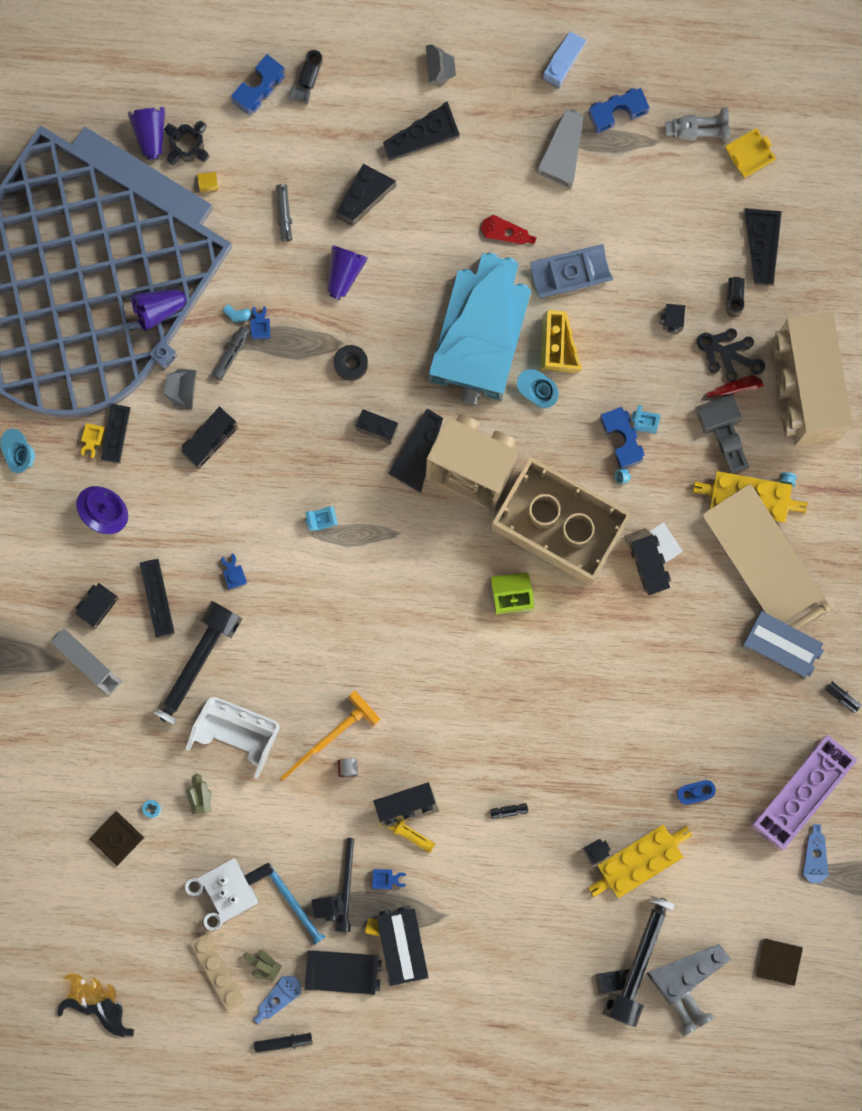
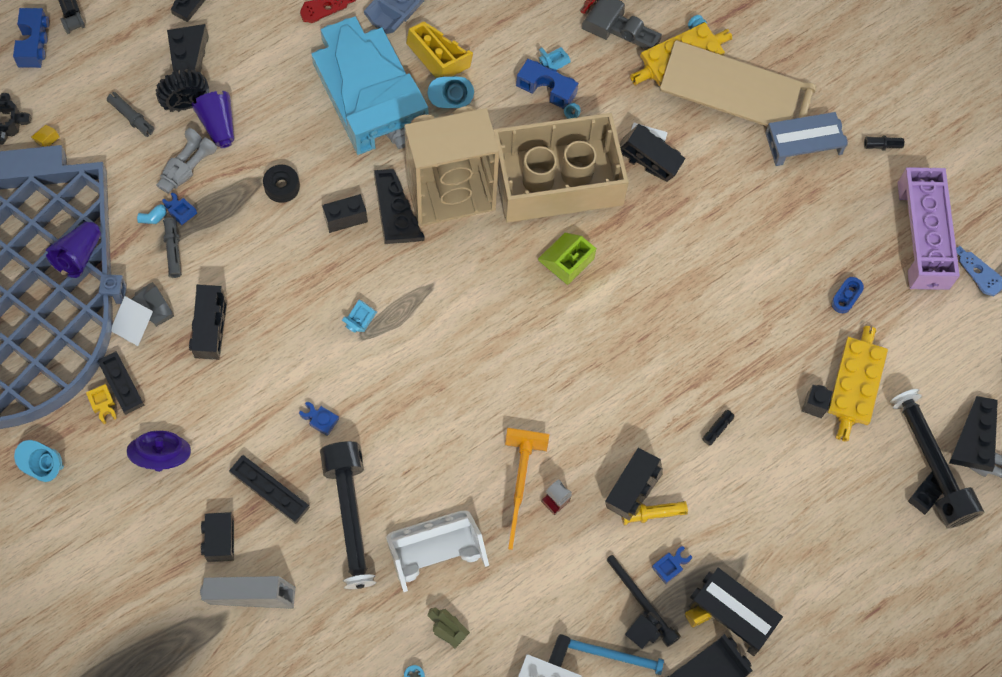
camera: 40 degrees left, 15 degrees down
none -> white sticker [111,296,153,346]
none -> black gear [156,69,209,112]
none -> light grey piece [156,128,217,194]

